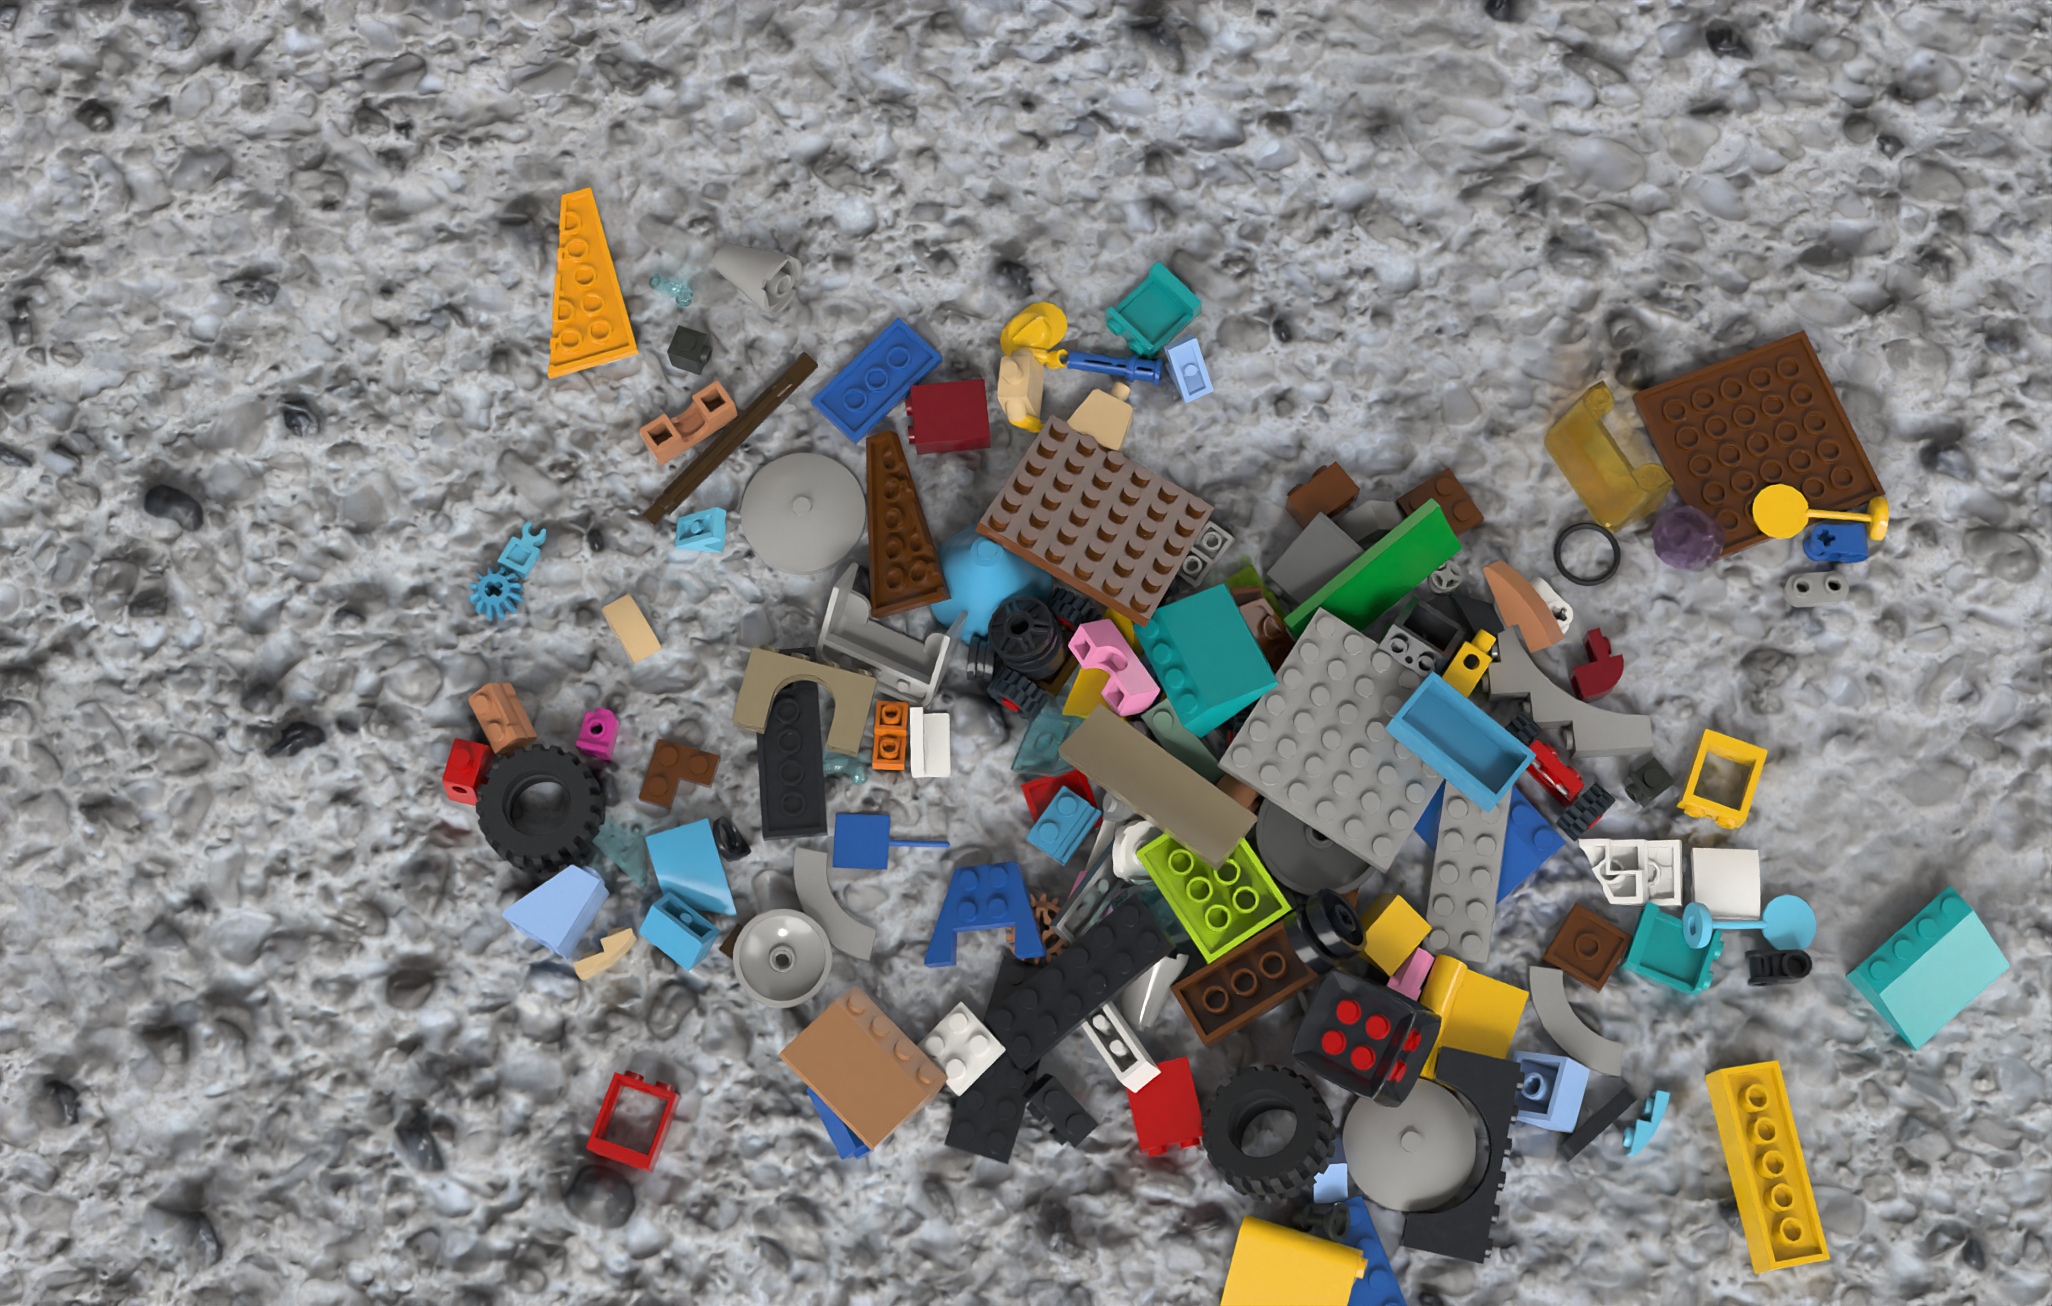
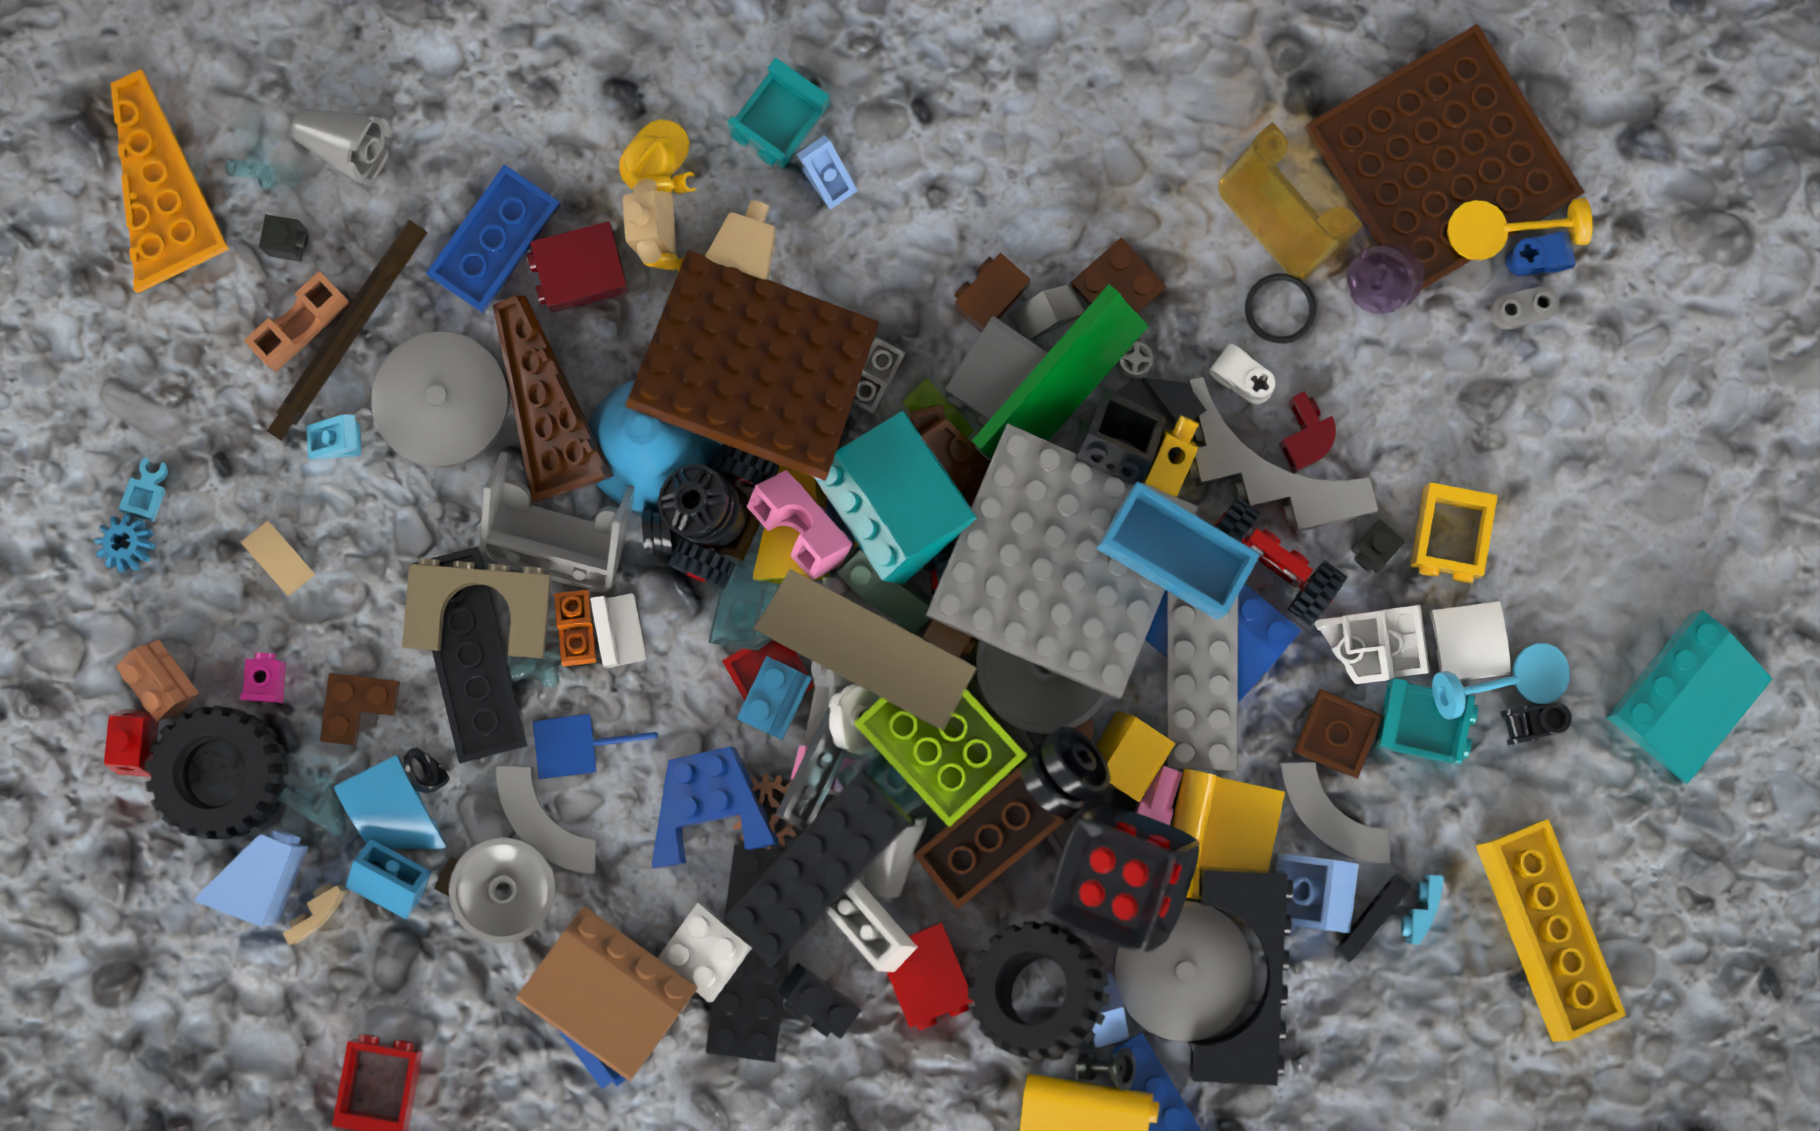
camera: 15 degrees left, 10 degrees up
blue pin [1068,350,1163,386] -> none
nougat slope [1482,559,1565,653] -> none

